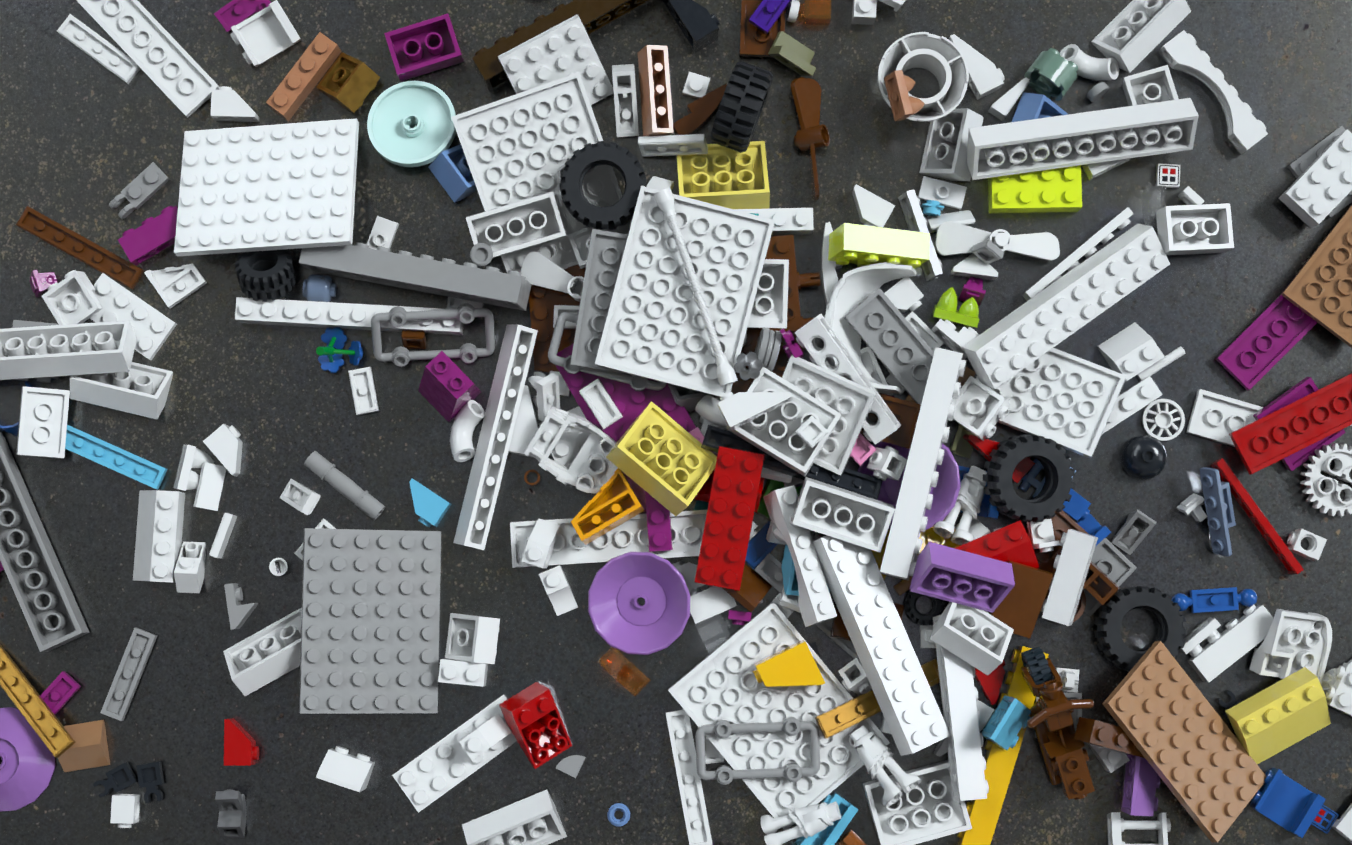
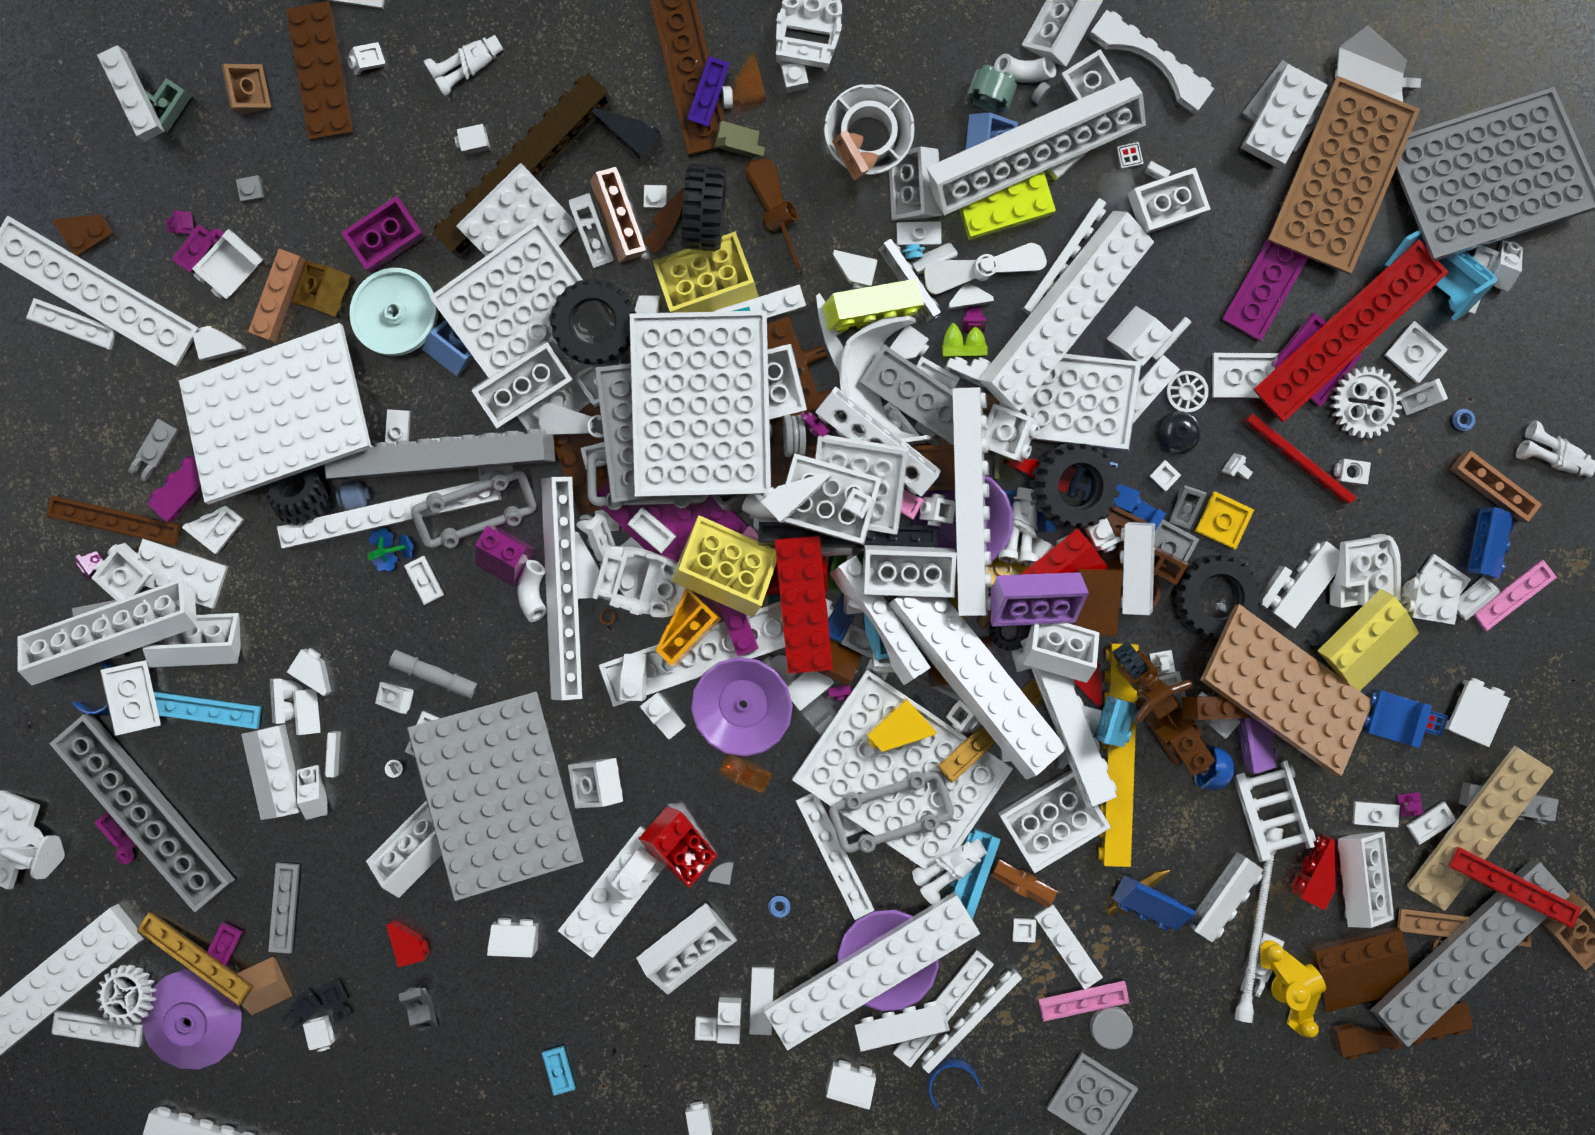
camera: 20 degrees left, 5 degrees up
light grey slope [224,583,258,630] -> none
reddish brown tile [401,330,427,349] -> none
medium azure slope [409,479,452,528] -> none
white brick [438,659,488,687] -> none
light grey tile [470,243,493,266] -> none
white tile [638,134,708,156] -> none
white hose [654,188,738,387] -> none
flat silver plant [734,352,763,380] -> none
white piece [850,726,921,807] -> none
white slope [948,34,1005,100] -> none
light grey tile [971,240,1004,264] -> none
white slope [988,77,1030,121] -> none
blue plate [1172,587,1257,613] -> none
sand blue bracket [1200,467,1236,557] -> none
none -> white plate [1149,460,1181,492]
none -> yellow plate [1194,491,1254,550]
none -> blue cylinder [1194,745,1236,791]

